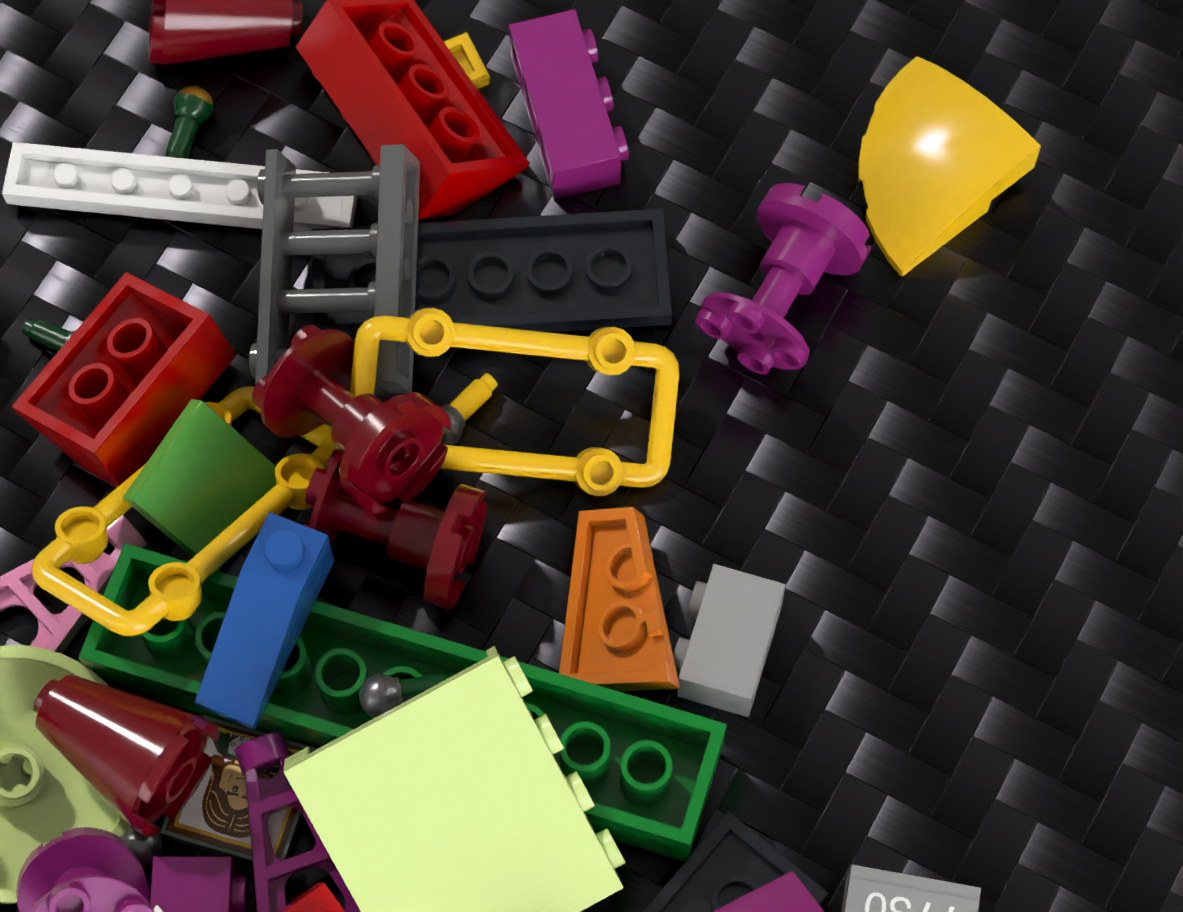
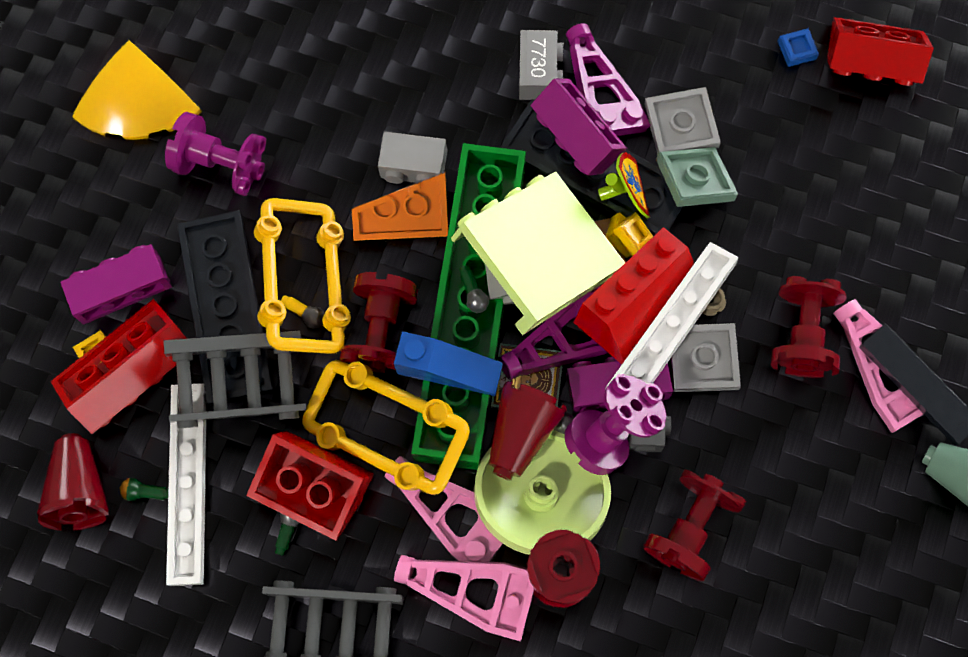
camera: 95 degrees left, 5 degrees up
bright green tile [122,399,276,571] -> none
dark red piece [252,325,451,513] -> none

